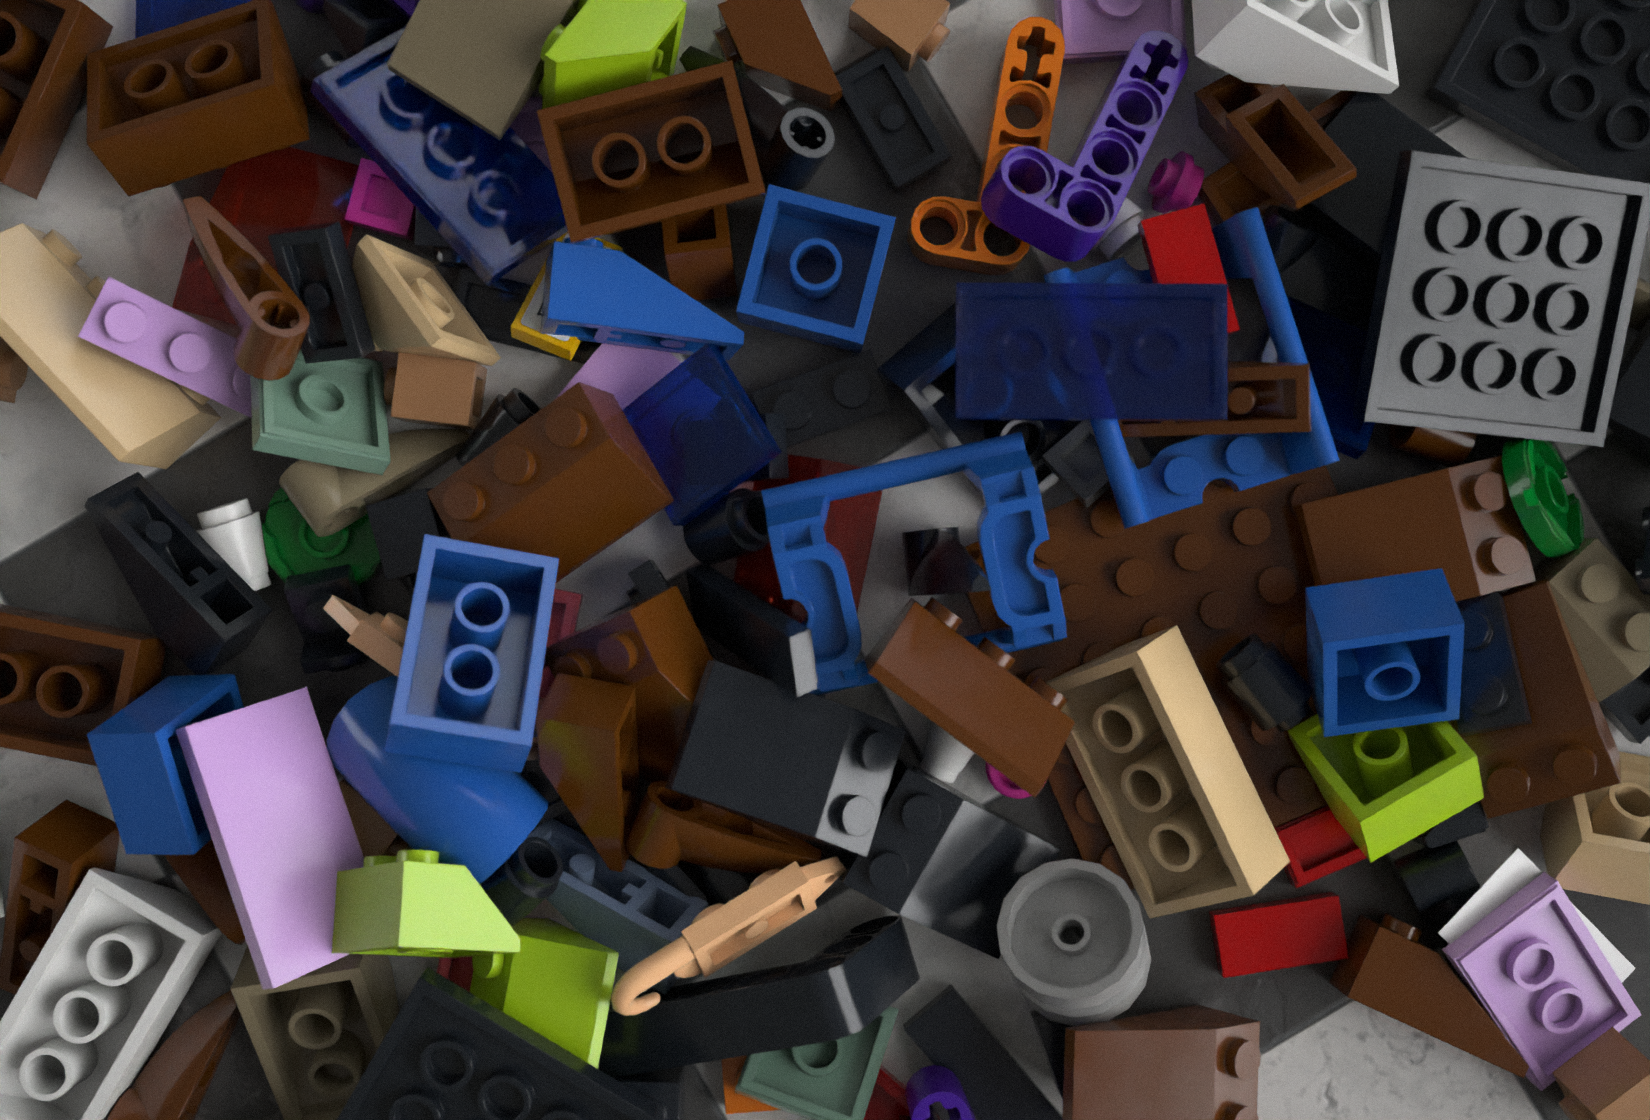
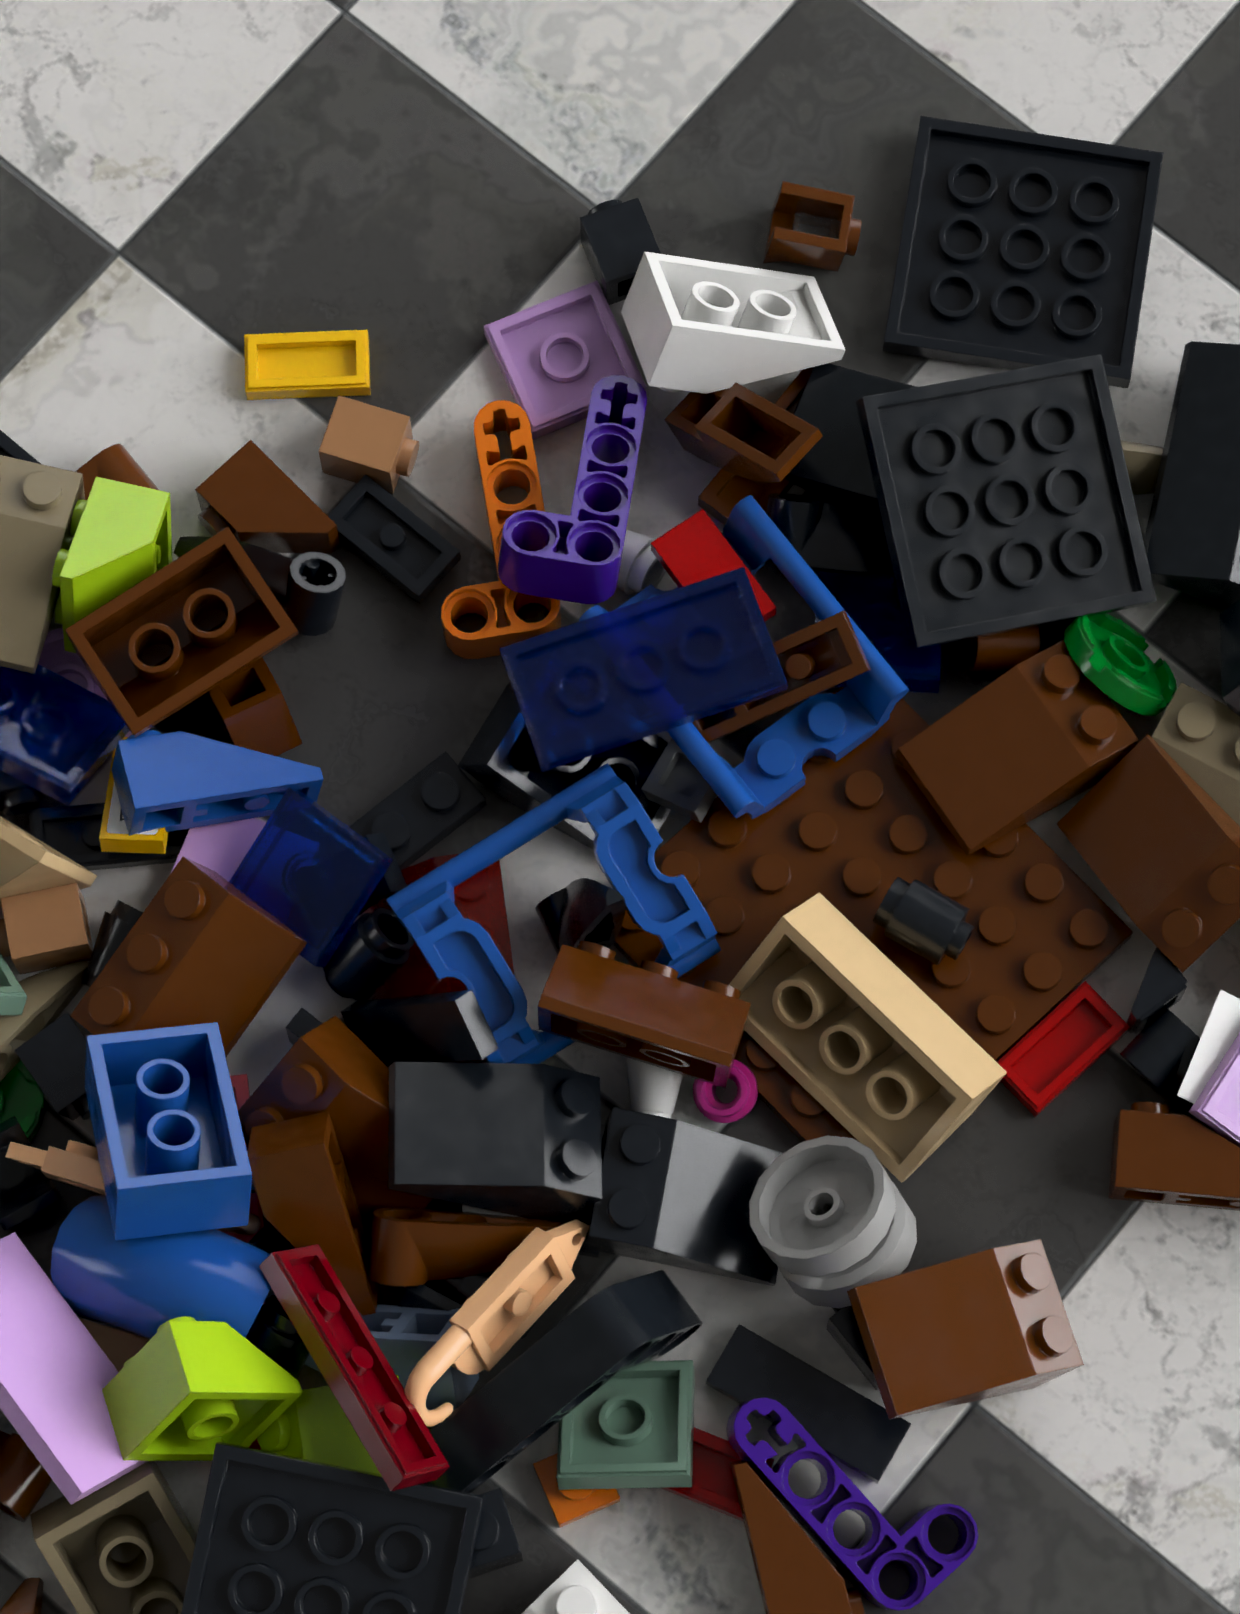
camera: 15 degrees left, 15 degrees down
blue brick [736,184,896,353] -> none
dark pink plate [1148,151,1204,214] -> none
red tile [1209,892,1349,978] -> none
lime slope [1288,714,1484,863] -> none
blue brick [1305,568,1464,737] -> none
black plate [1456,592,1532,737] -> none
none -> dark red tile [259,1244,450,1491]

